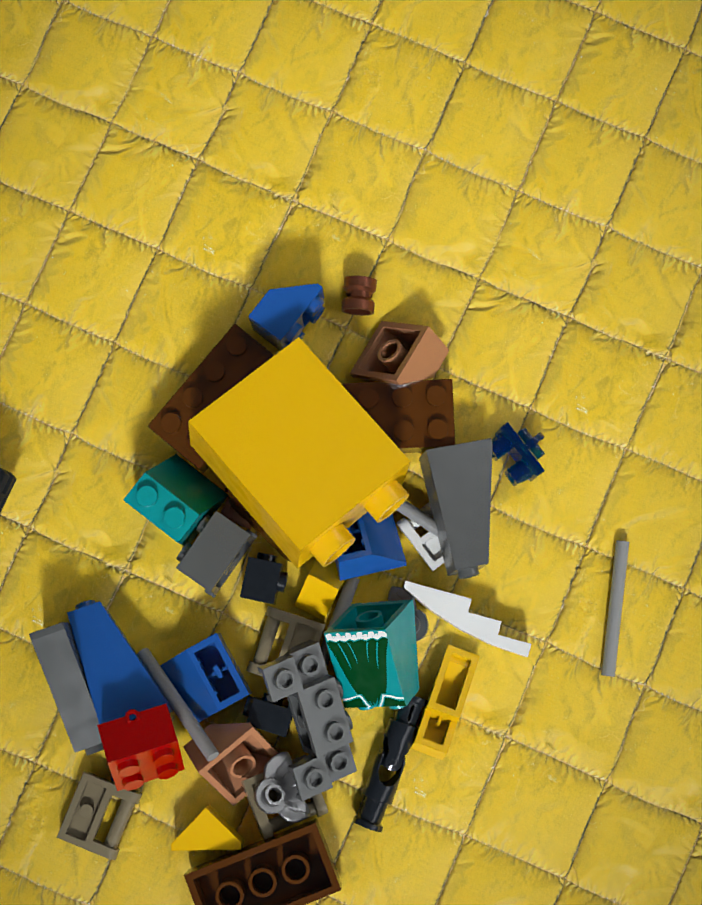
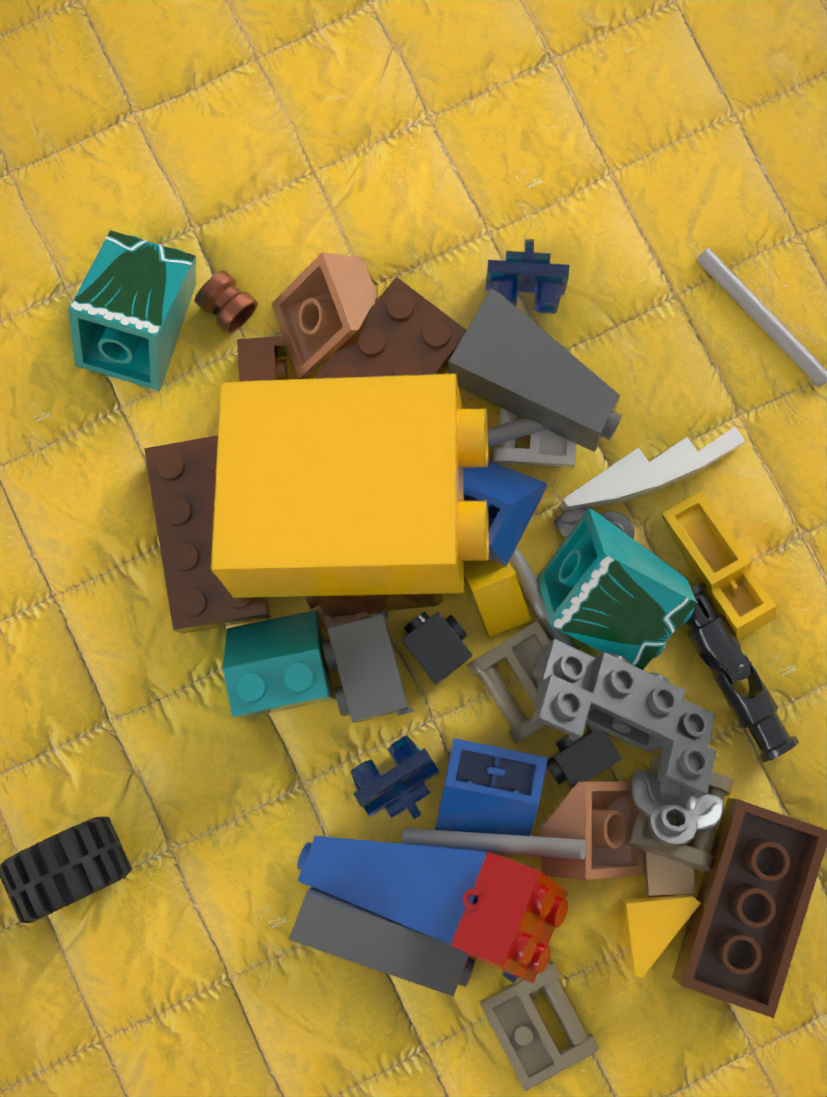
camera: 50 degrees left, 0 degrees up
blue slope [248,283,325,351] -> none
none -> teal slope [69,230,196,391]
none -> reddish brown brick [237,336,288,382]
none -> clear blue hips [351,736,440,820]
none -> tan tile [644,845,695,896]

